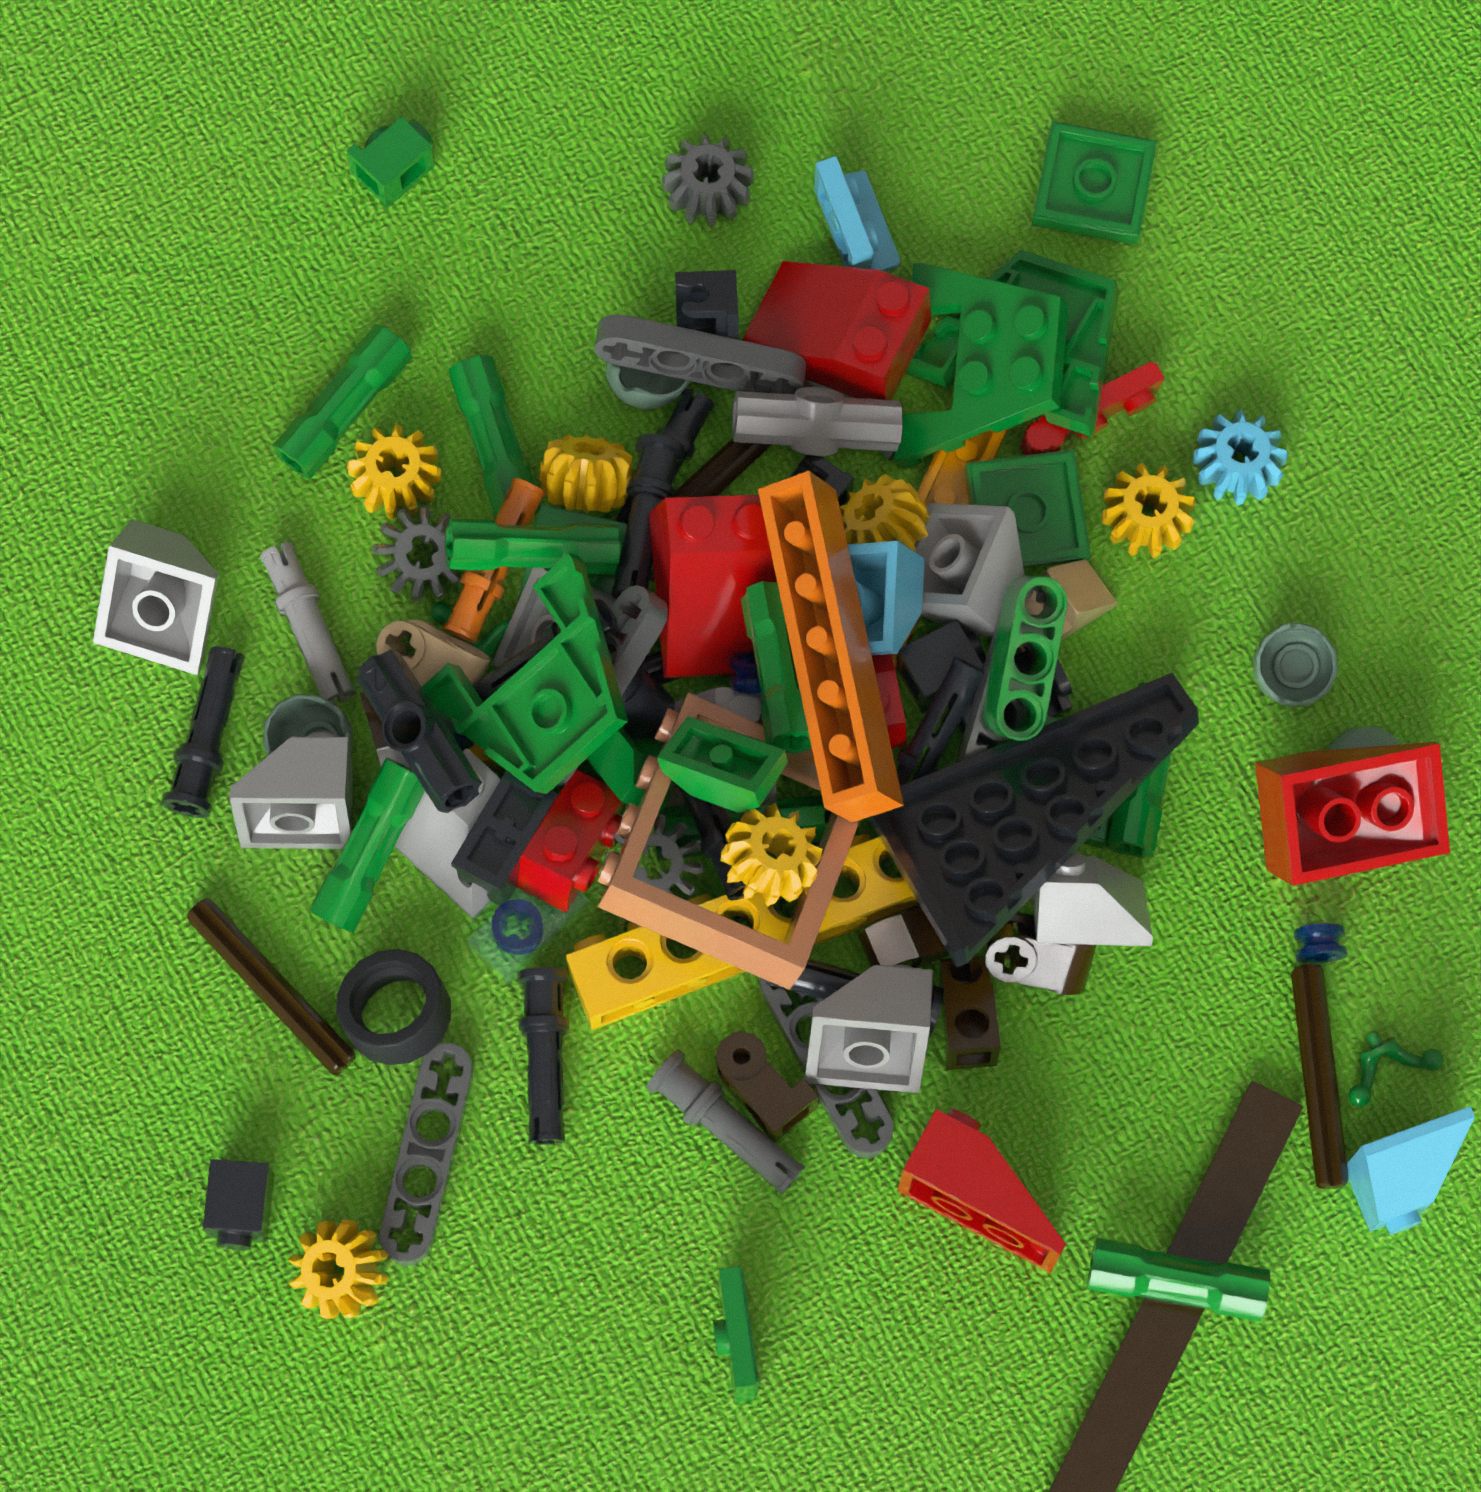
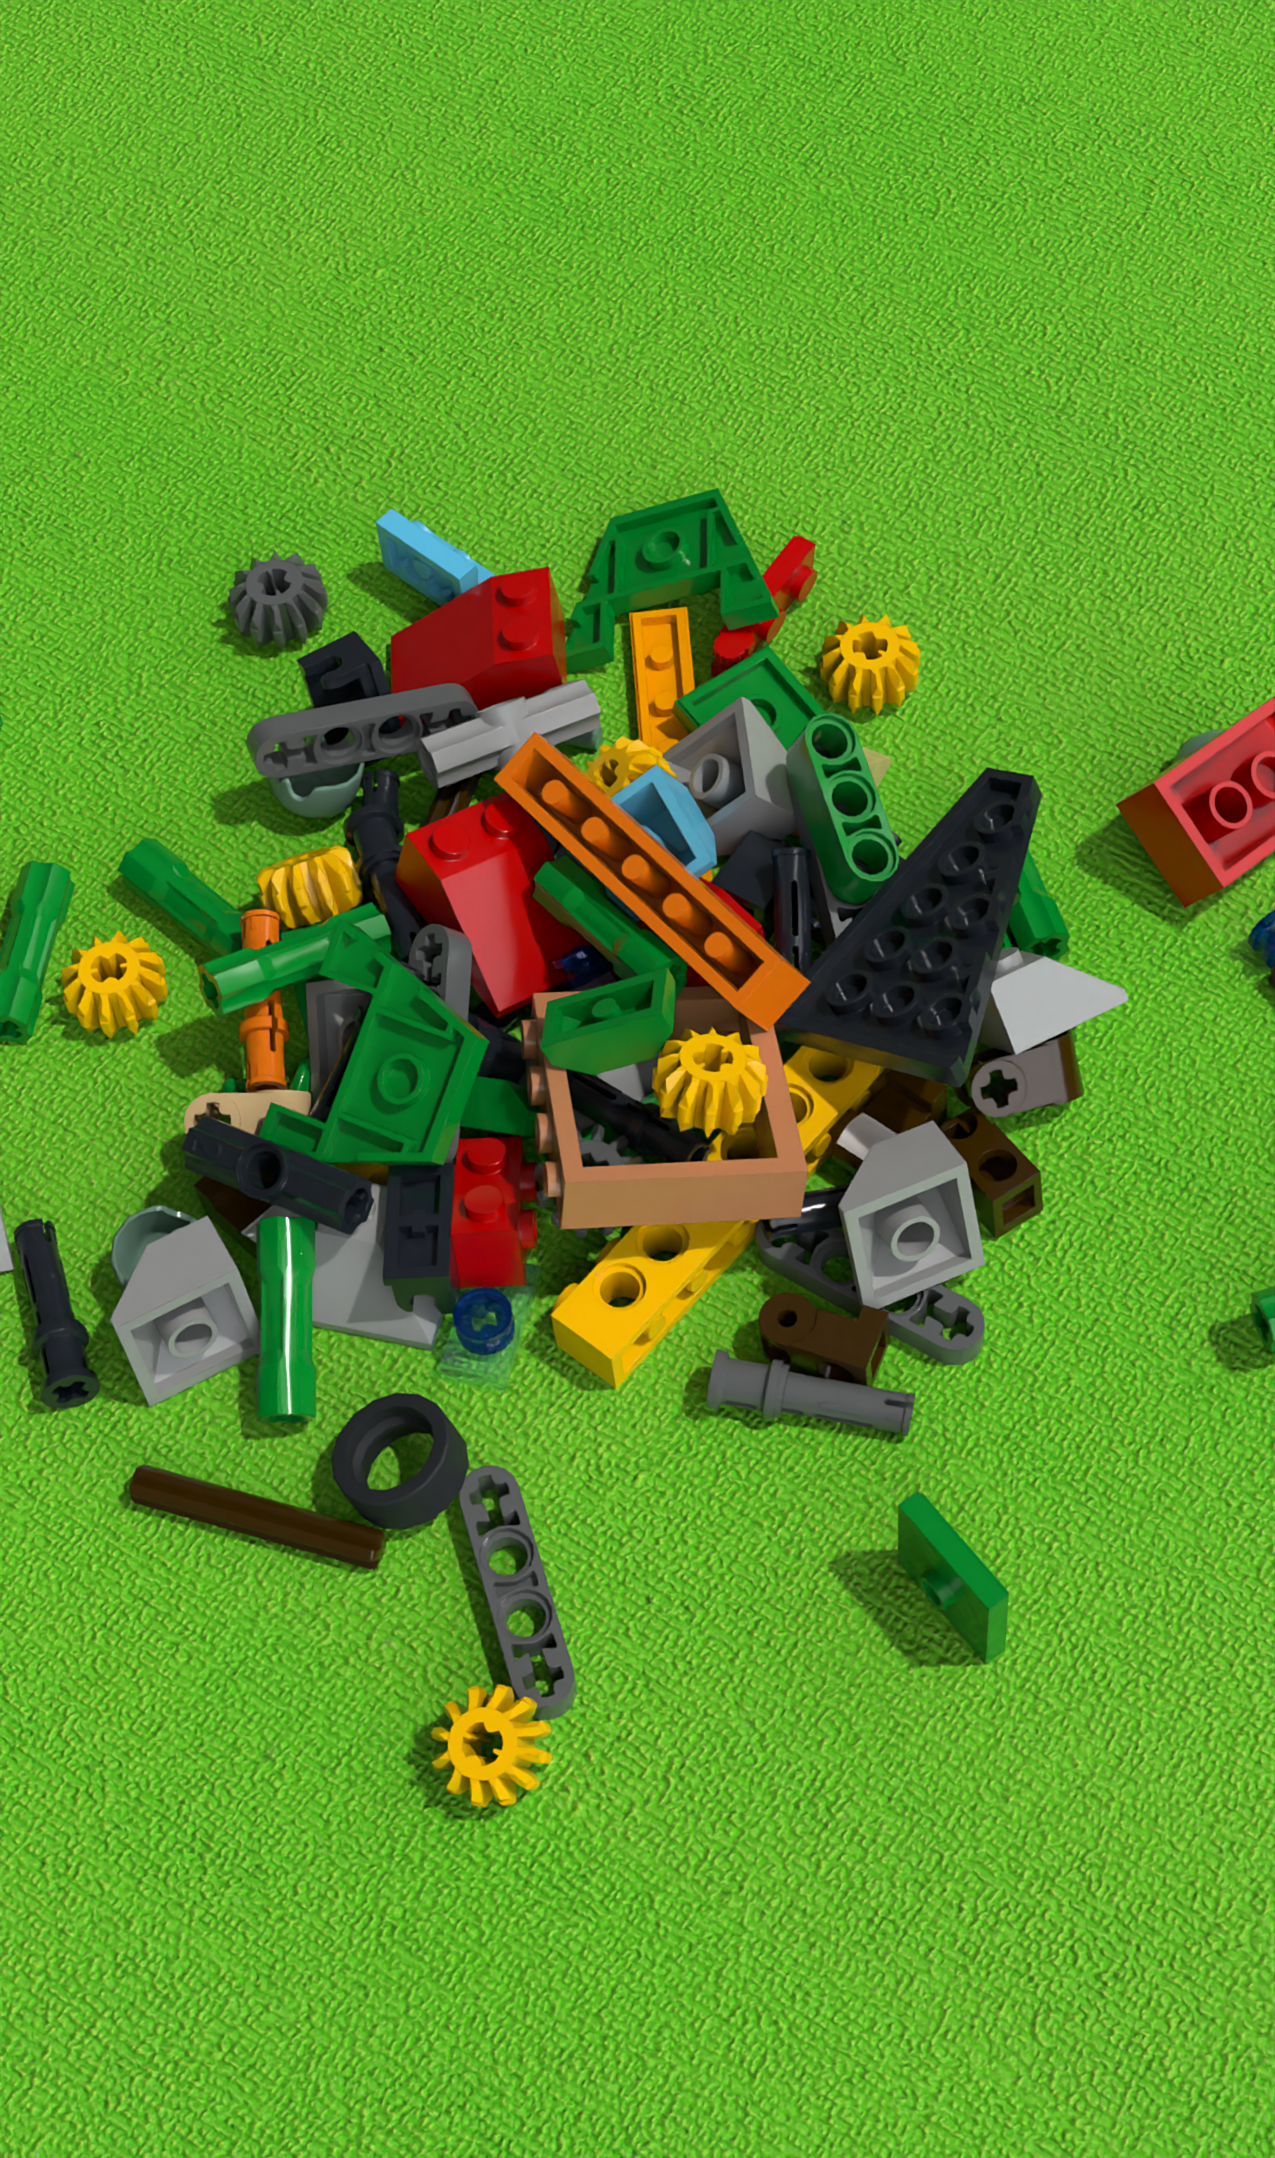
camera: 20 degrees left, 15 degrees down
black brick [203,1159,274,1250] -> none
light grey pin [260,542,356,704] -> none
dark grey gear [373,506,461,601] -> none
black pin [517,967,570,1145] -> none
green wing [894,263,1069,468] -> none
red slope [897,1109,1066,1274] -> none
green plate [1032,121,1157,245] -> none
medium azure gear [1192,409,1288,506] -> none
sand green hair [1253,622,1338,707] -> none

